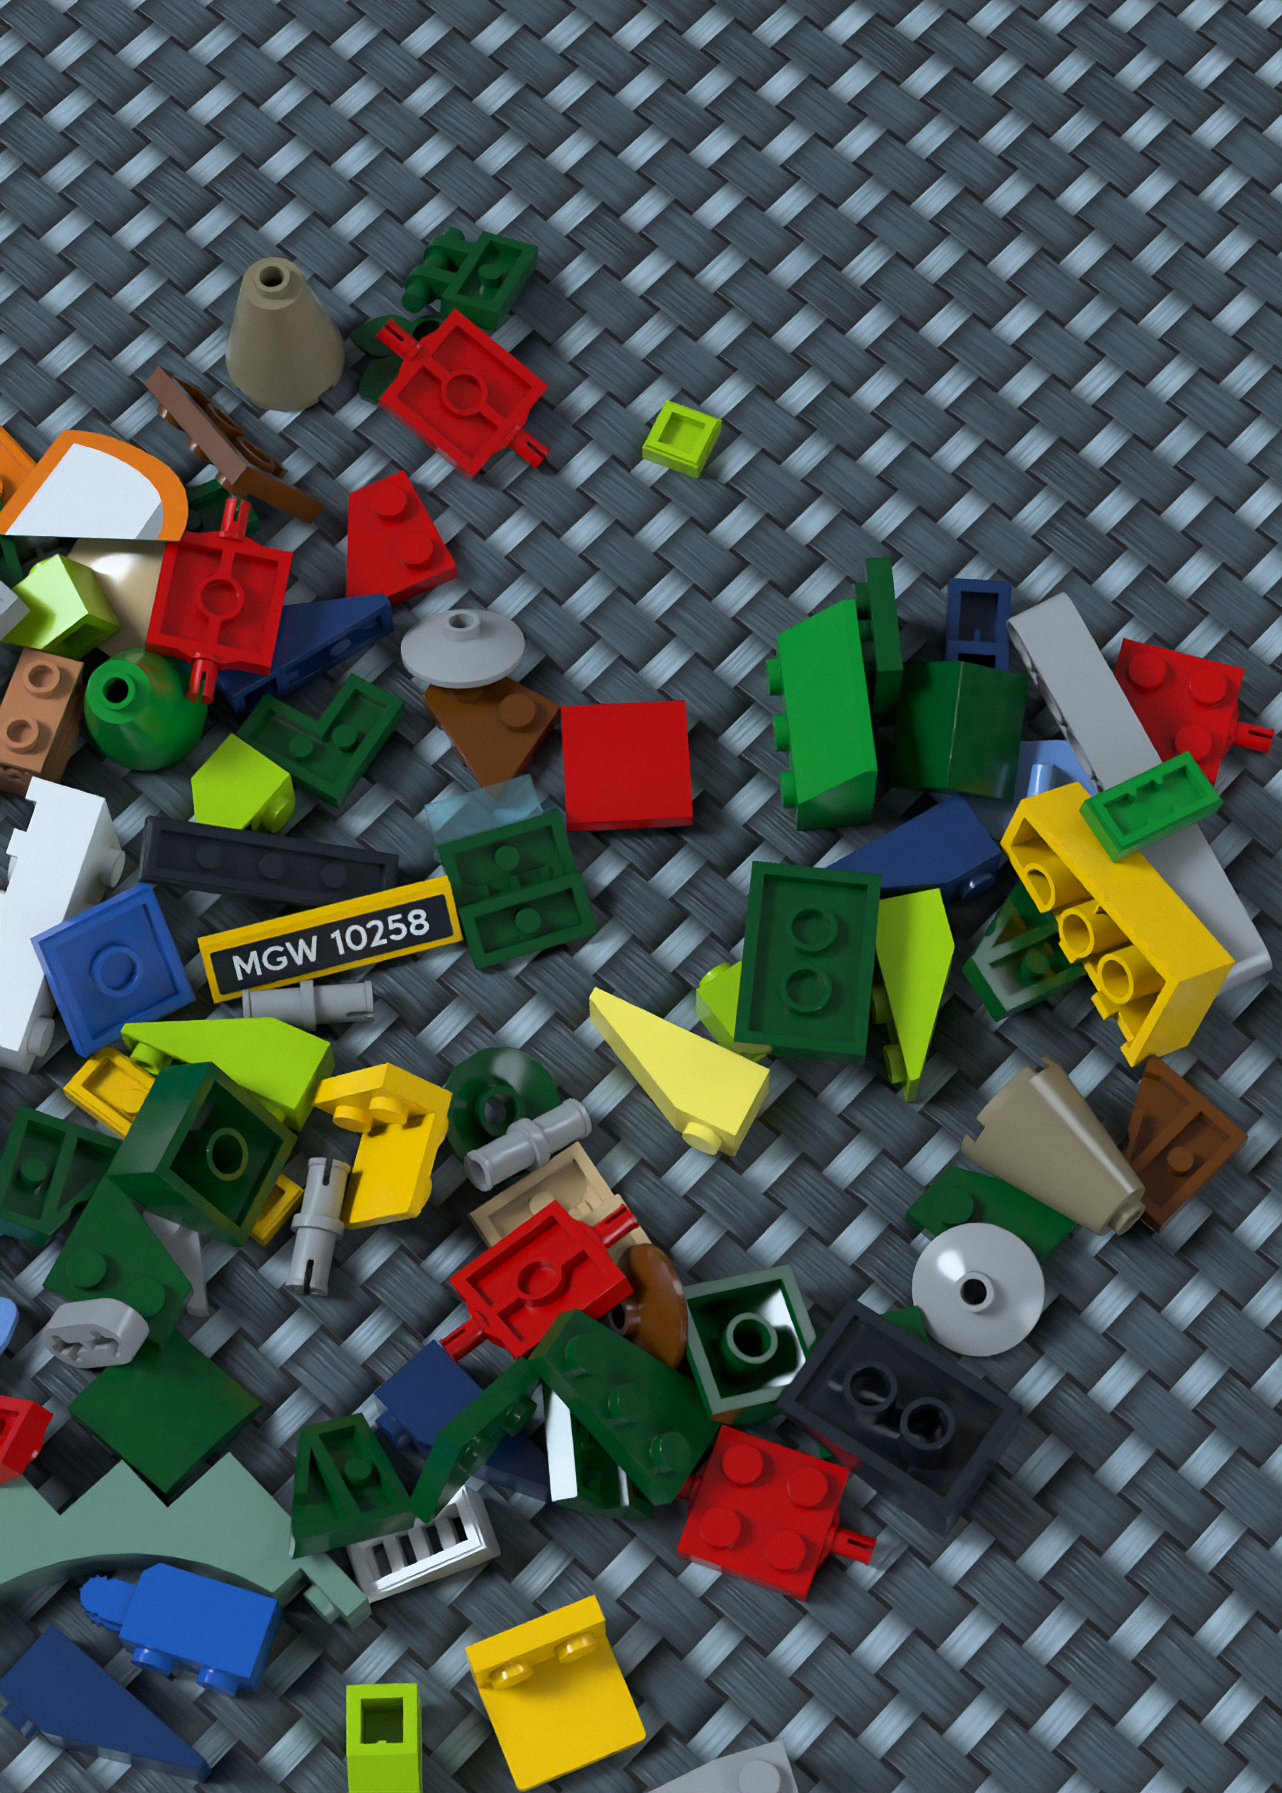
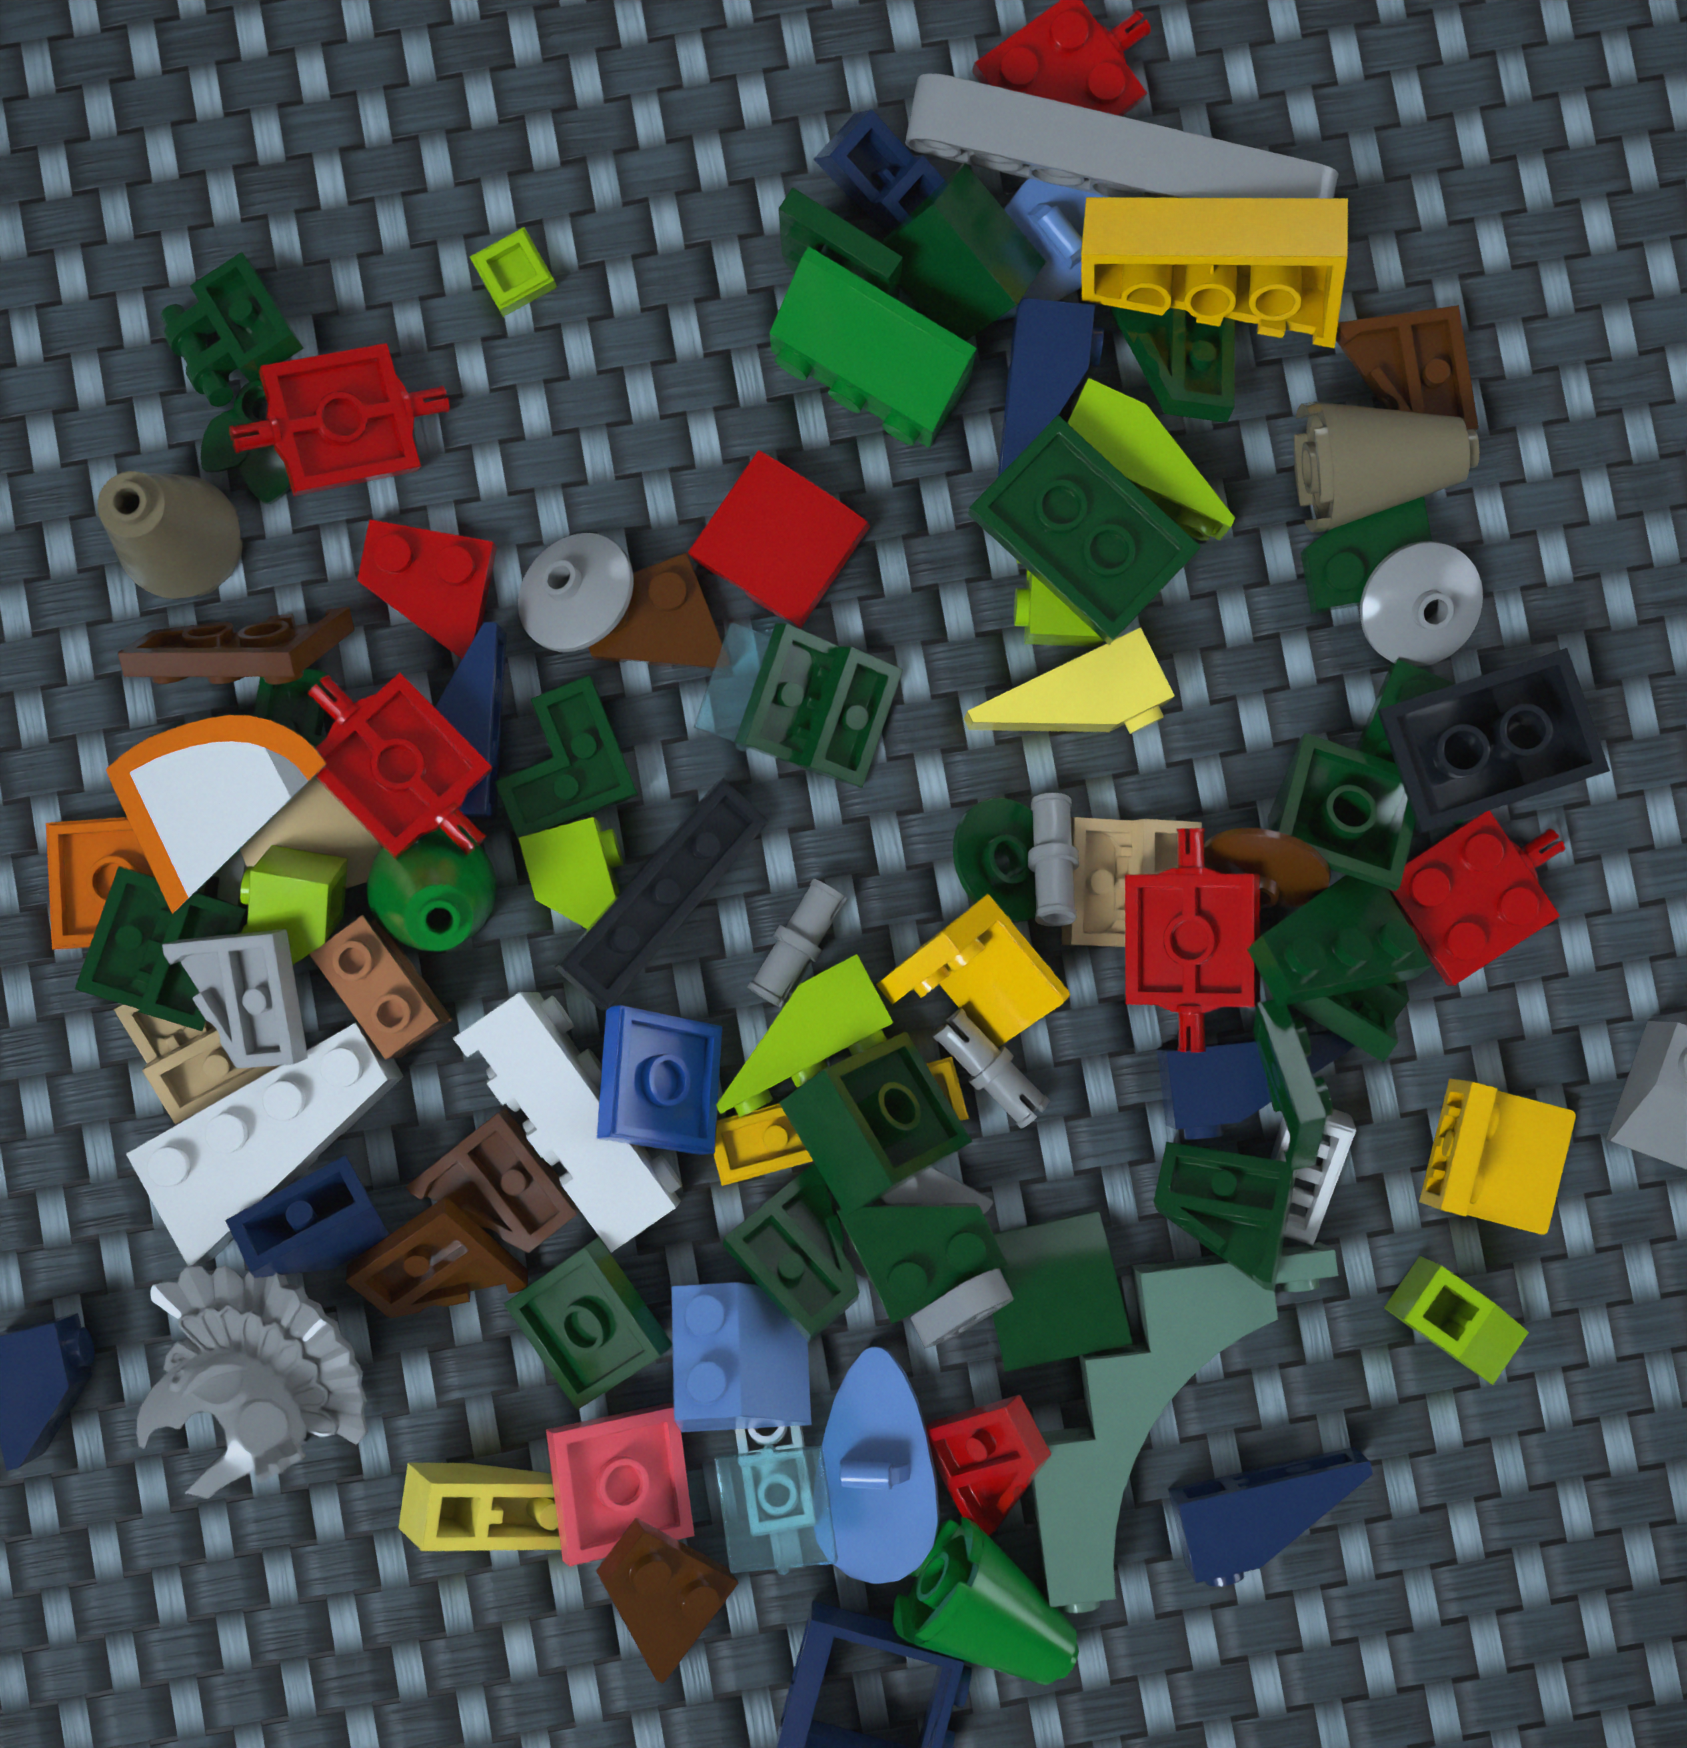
camera: 55 degrees left, 20 degrees up
blue hinge [79,1563,283,1697] -> none
tile [197,875,463,1004] -> none
green plate [1079,751,1223,863] -> none

